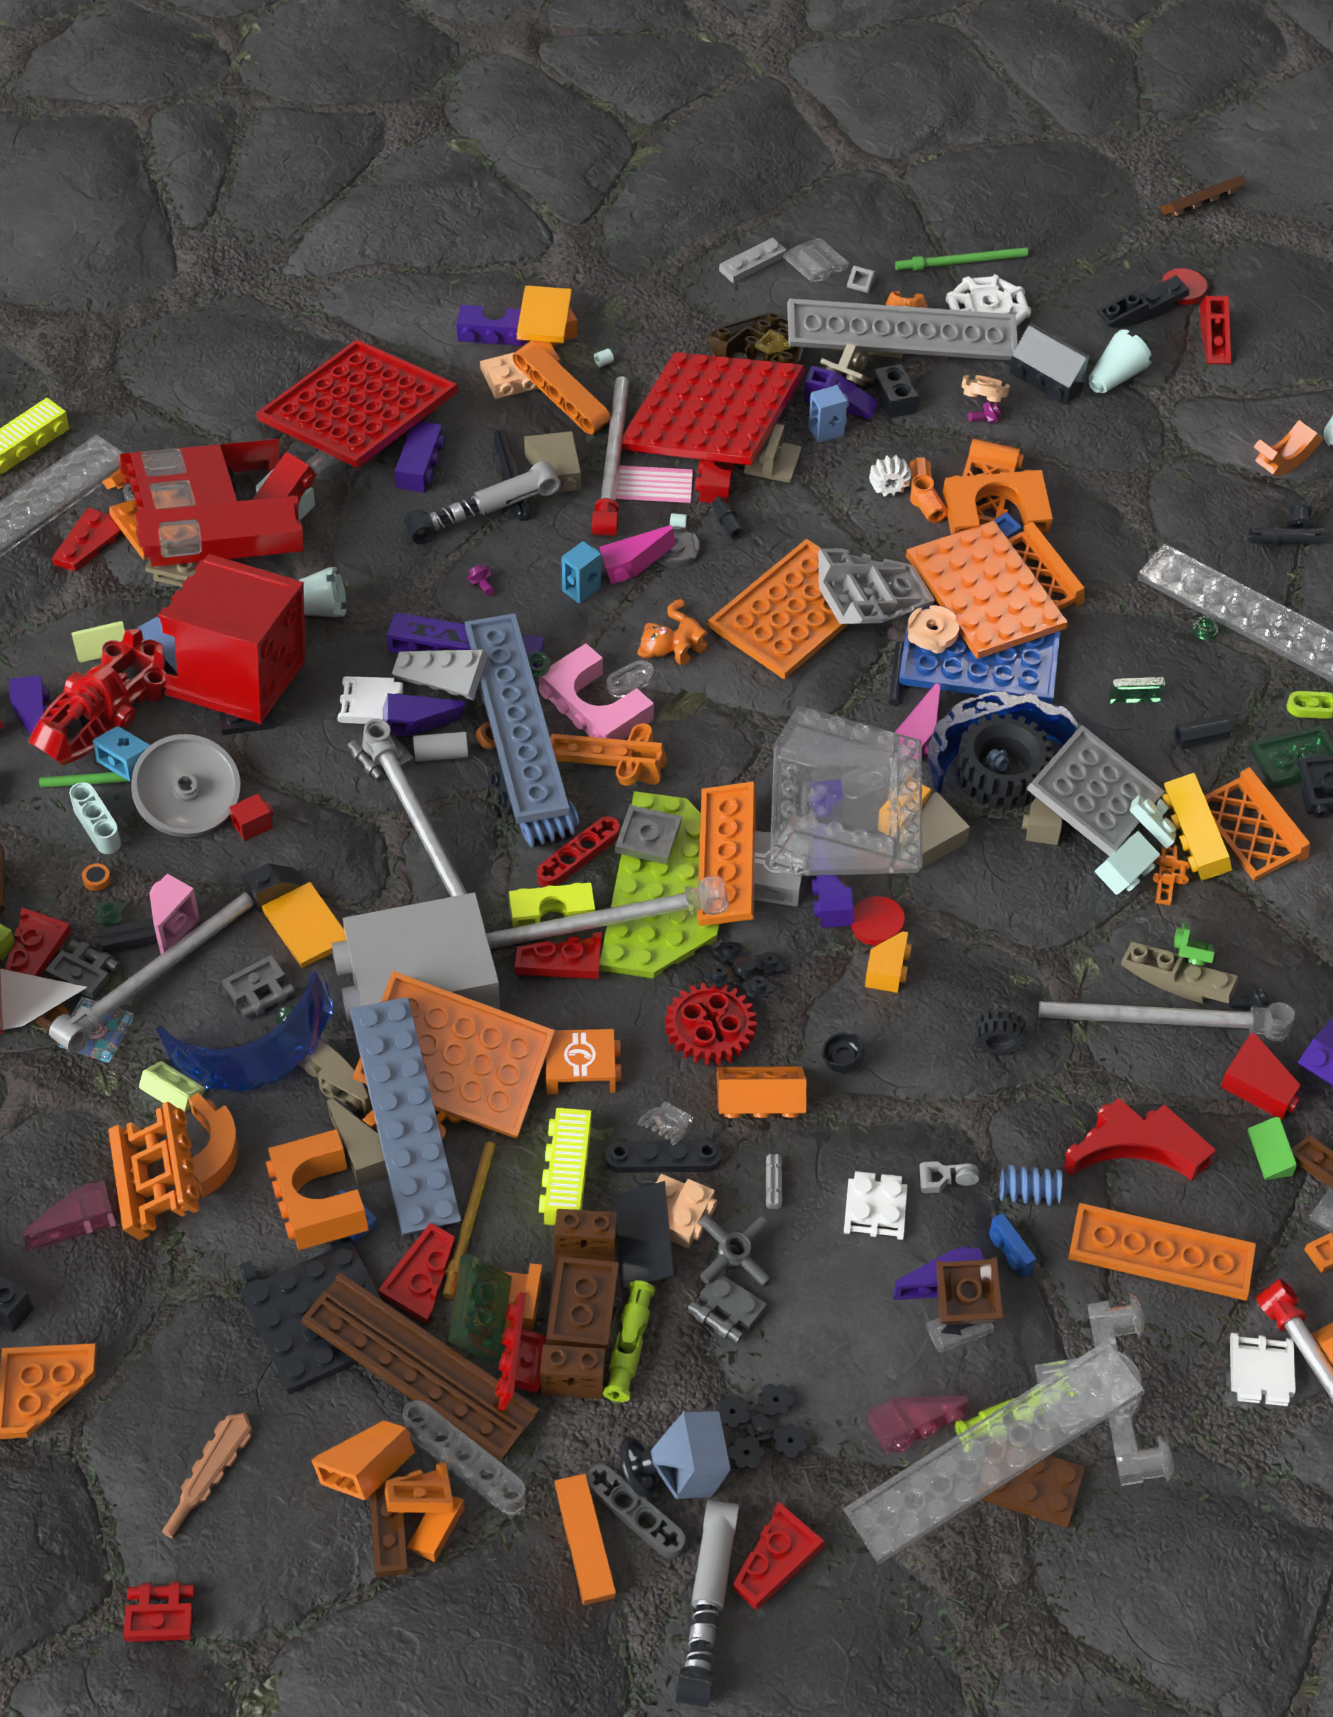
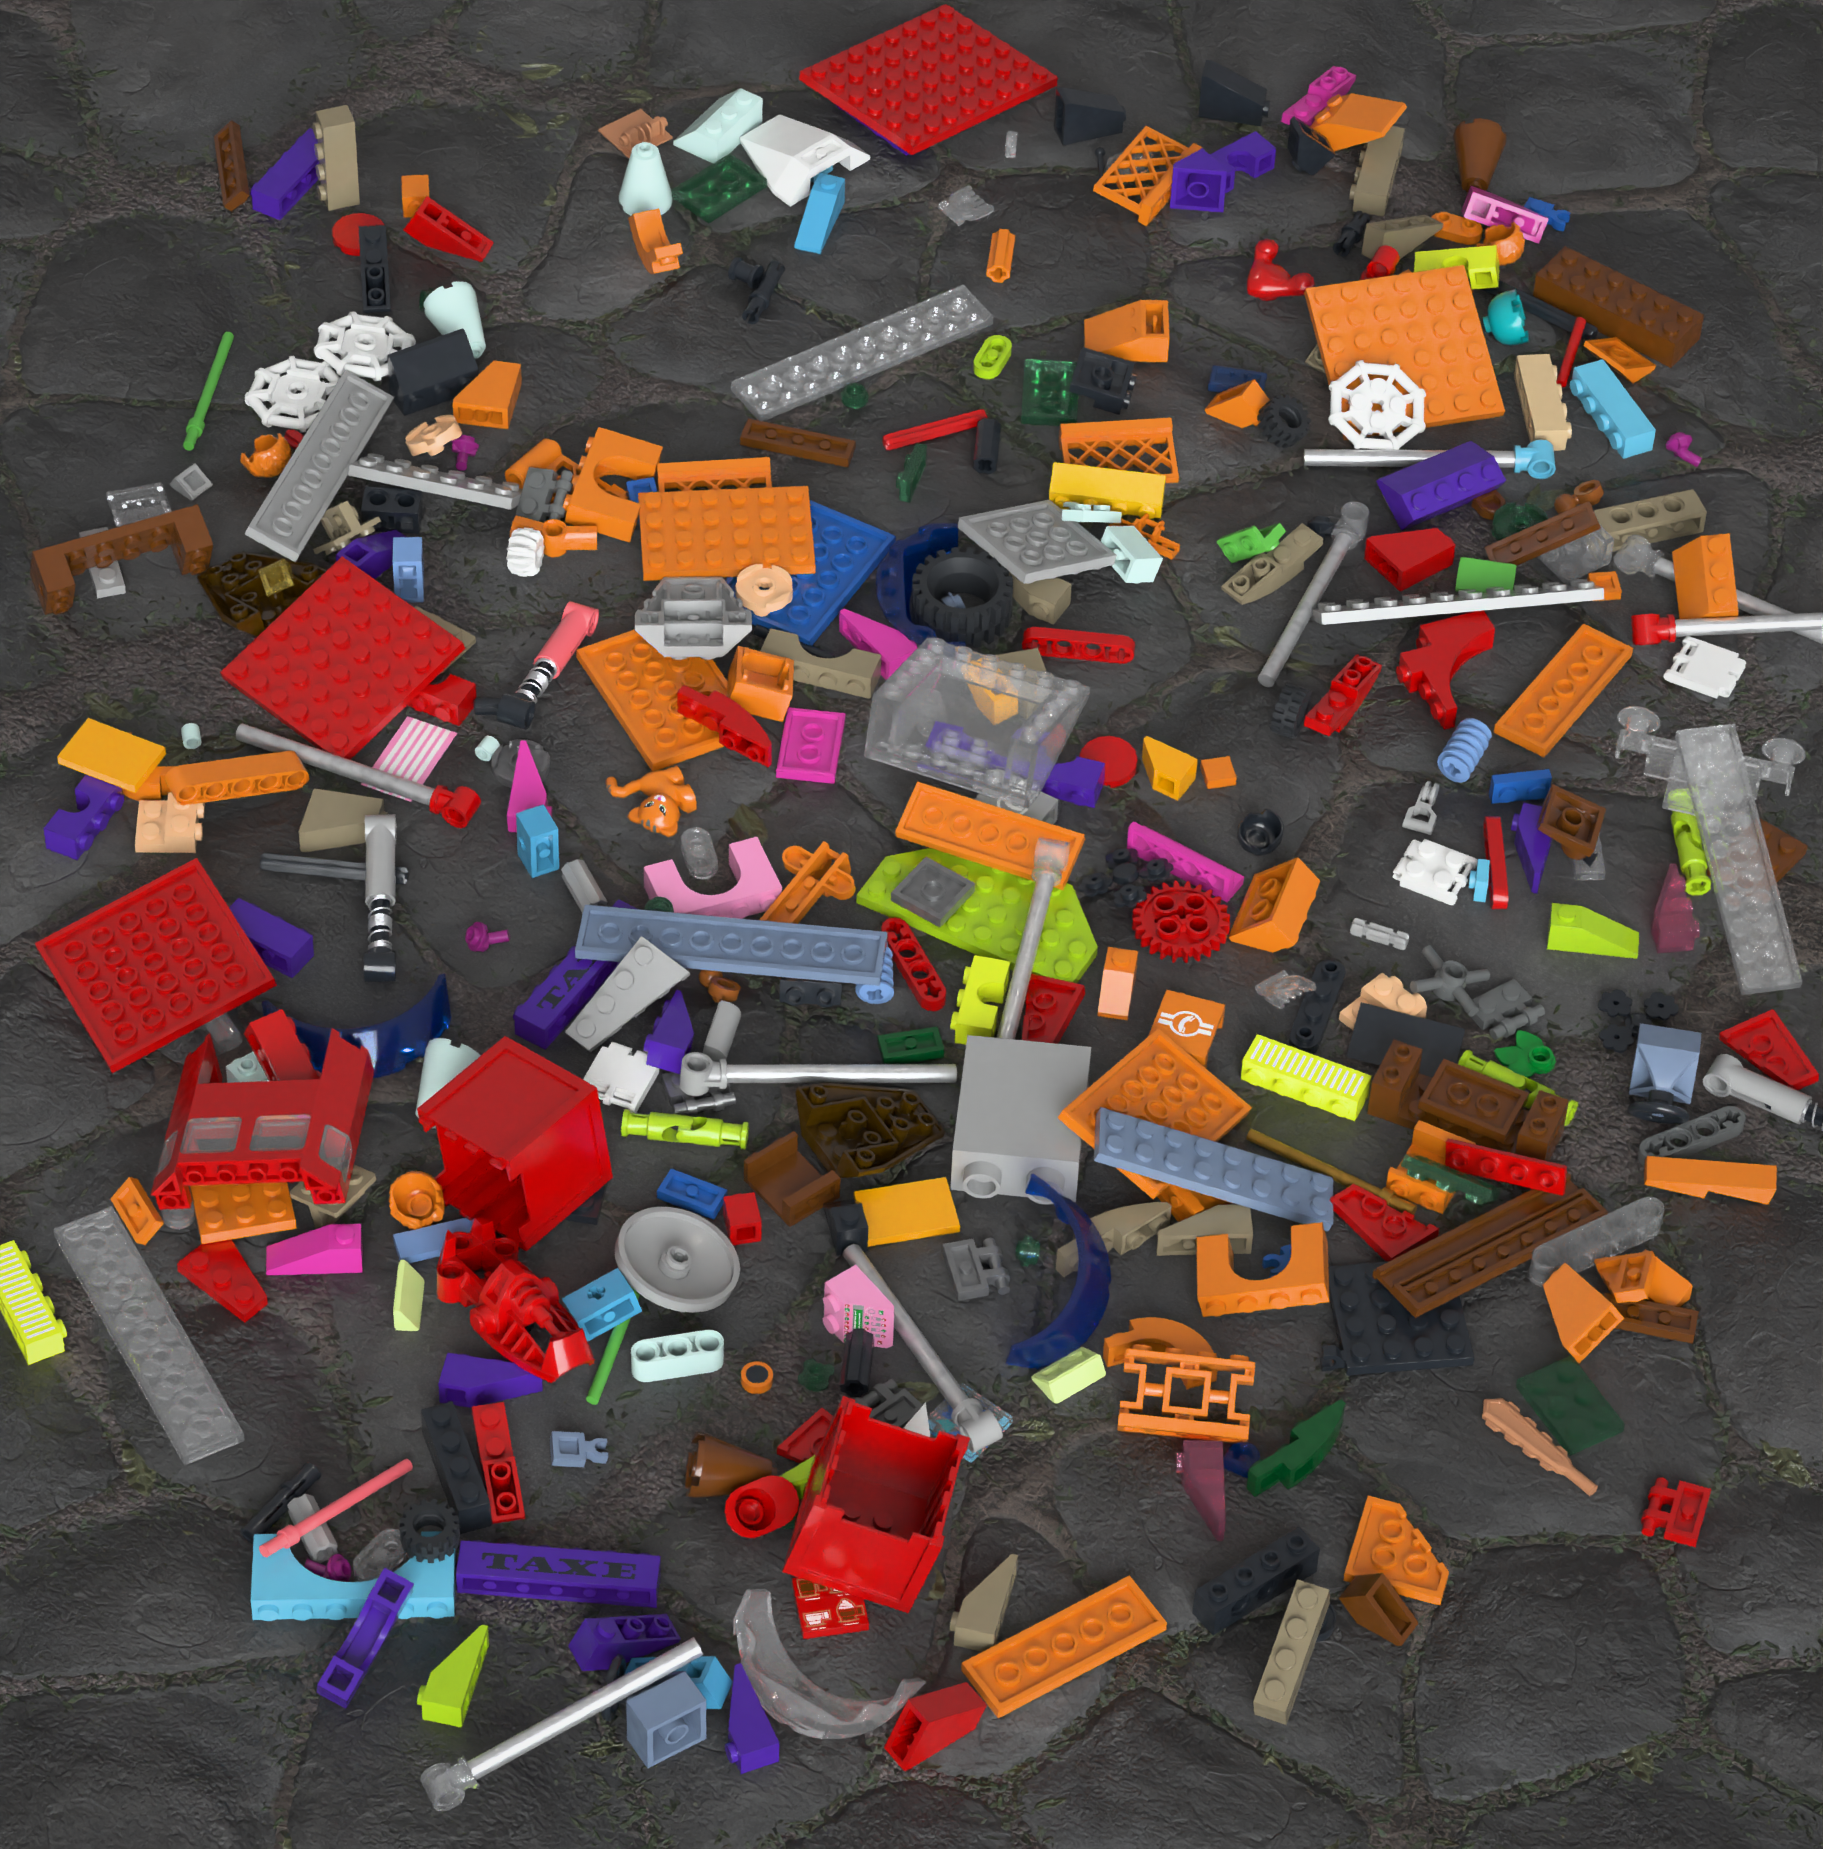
camera: 70 degrees left, 5 degrees down
none -> reddish brown plate [30,504,213,615]
none -> dark purple brick [250,128,319,220]
none -> clear blue windscreen [262,974,451,1078]
none -> dark pink slope [266,1224,363,1275]
none -> dark tan brick [313,105,360,211]
none -> white plate [314,311,416,381]
none -> light grey plate [348,453,522,510]
none -> orange brick [401,175,429,218]
none -> orange slope [453,361,522,429]
none -> piece [497,601,599,730]
none -> dark grey plate [515,467,573,523]
none -> light grey axle [561,859,608,914]
none -> lime piece [621,1109,749,1149]
none -> blue plate [657,1169,728,1220]
none -> red slope [677,685,772,767]
none -> orange container [727,646,794,722]
none -> reddish brown plate [740,418,856,467]
none -> reddish brown panel [744,1131,840,1227]
none -> dark tan arch [760,628,881,699]
none -> dark pink tile [776,707,846,784]
none -> dark brown wedge [795,1083,946,1178]
none -> dark green plate [877,1026,944,1064]
none -> red axle [882,409,988,451]
none -> red beam [1022,627,1135,664]
none -> slope [1097,947,1138,1020]
none -> dark pink fence [1127,821,1244,902]
none -> orange tile [1200,756,1237,789]
none -> clear blue tile [1221,1442,1260,1479]
none -> dark green slope [1246,1399,1345,1497]
none -> red slope [1303,654,1382,736]
none -> plate [1310,579,1604,625]
none -> medium azure plate [1469,859,1490,902]
none -> red beam [1483,816,1508,910]
none -> green plate [1494,1030,1556,1078]
none -> clear green plate [1516,1355,1625,1456]
none -> lime slope [1547,903,1639,959]

